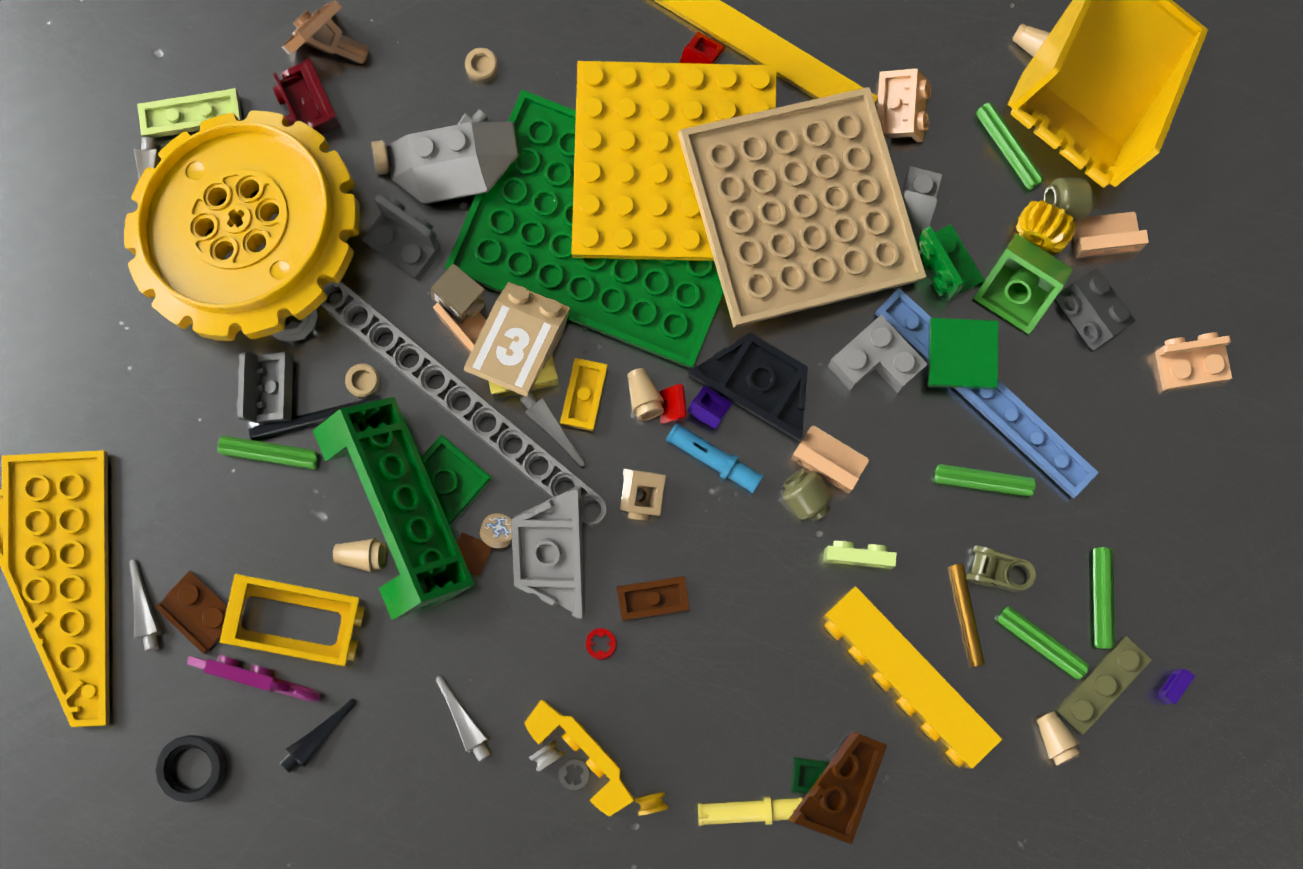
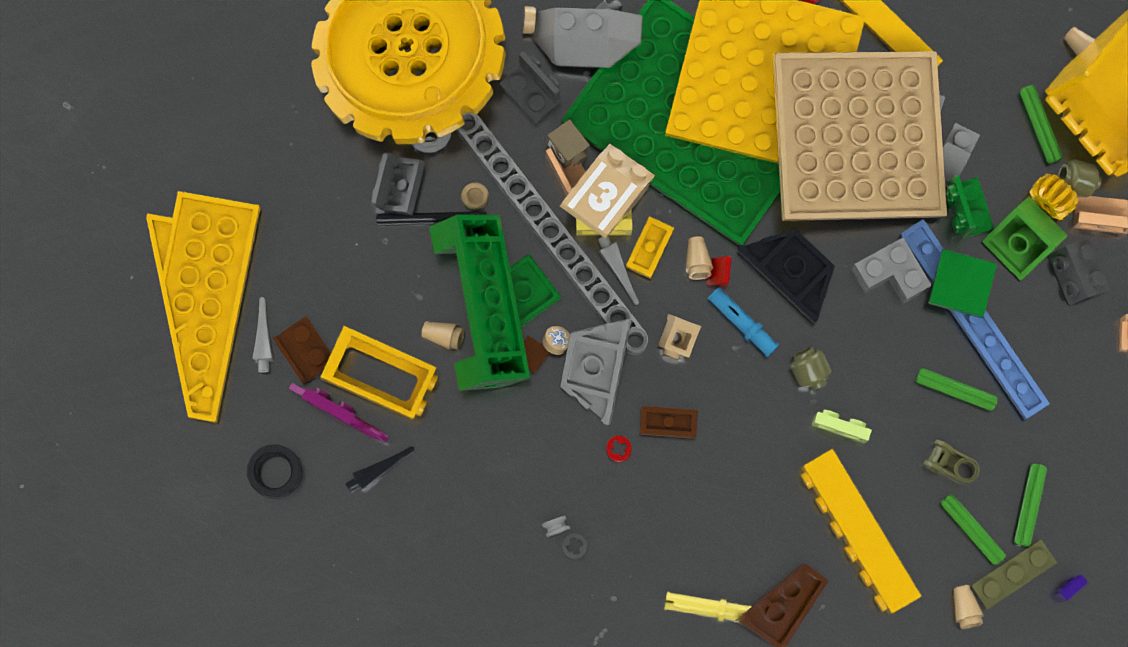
camera: 15 degrees right, 0 degrees up
bright green axle [218,435,319,469] -> none
light grey piece [436,676,491,762] -> none
yellow plate [524,700,634,816] -> none
yellow bush [635,791,669,816] -> none
dark purple plate [687,386,732,429] -> none
dark green tile [790,757,829,794] -> none
light nougat panel [791,426,869,494] -> none
light nougat bracket [877,68,931,142] -> none
pearl gold bar [950,563,985,667] -> none

